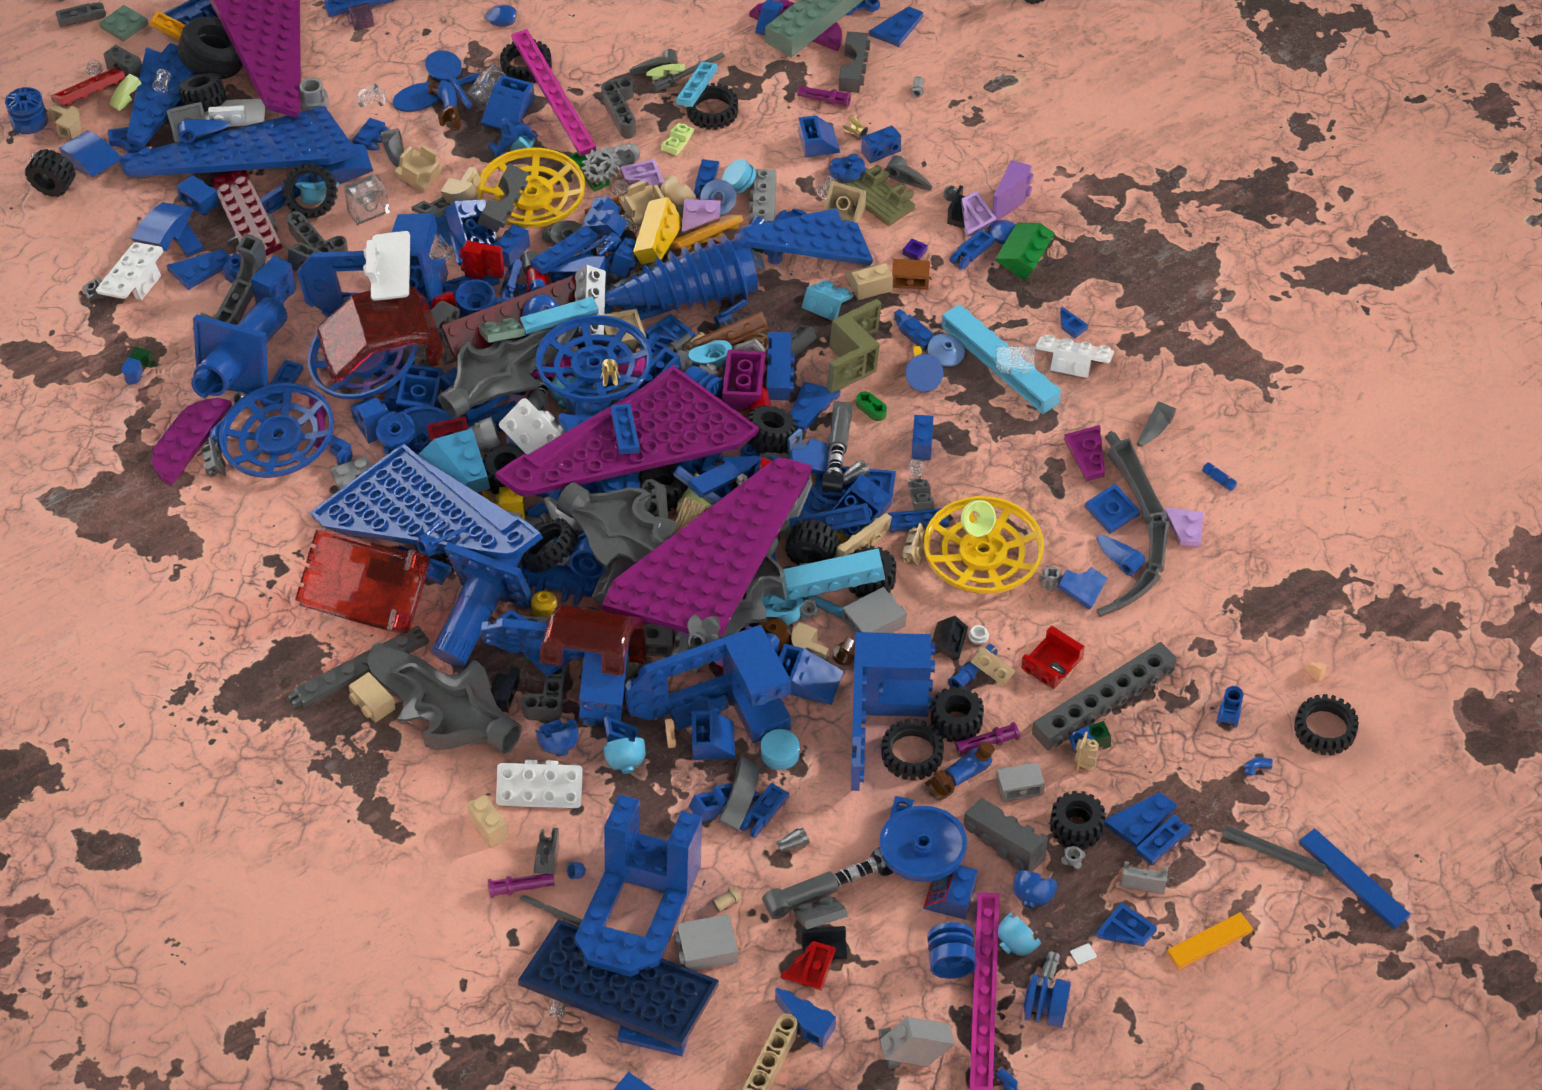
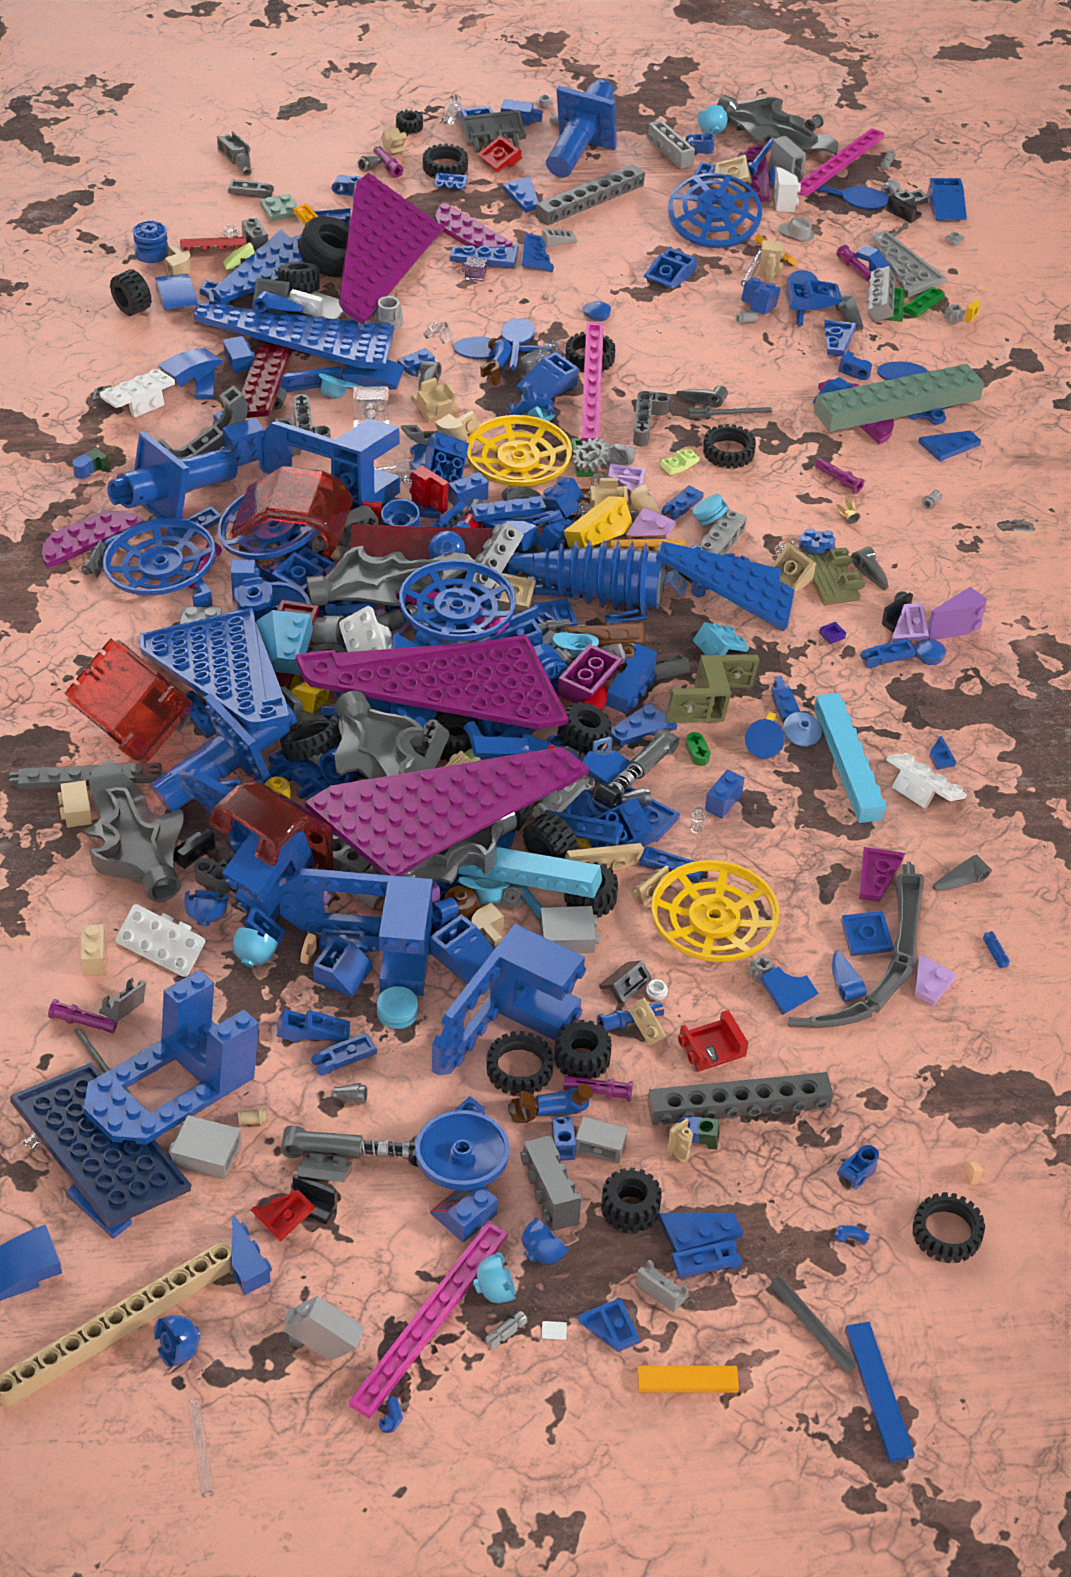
camera: 25 degrees right, 5 degrees down
clear bush [152,69,171,93] -> none
blue wing [167,249,231,290] -> none
black tyre [282,164,338,218] -> none
white bracket [363,231,410,301] -> none
blue plant [417,519,467,557] -> none
dark grey arch [477,163,529,233] -> none
sand green plate [479,318,525,343] -> none
medium azure plate [520,297,599,334] -> none
blue hinge [567,862,586,879] -> none
pearl gold piece [600,359,621,387] -> none
blue plate [610,404,640,454] -> none
yellowish green slope [646,64,685,80] -> none
medium azure plate [675,62,718,107] -> none
dark grey plate [687,614,724,649] -> none
medium blue dish [700,179,736,215] -> none
dark grey slope [718,757,759,831] -> none
blue slope [798,115,840,157] -> none
dark grey arch [839,31,871,93] -> none
tan slope [845,263,893,300] -> none
blue brick [861,125,901,163] -> none
dark orange brick [892,259,930,290] -> none
dark grey slope [908,478,934,511] -> none
blue wheel [927,922,977,979] -> none
yellowish green piece [961,500,996,537] -> none
green slope [995,222,1055,280] -> none
clear brick [995,346,1035,374] -> none
blue wheel [1023,974,1071,1028] -> none
light grey plate [1061,846,1085,869] -> none
none -> blue leg [552,1117,576,1161]

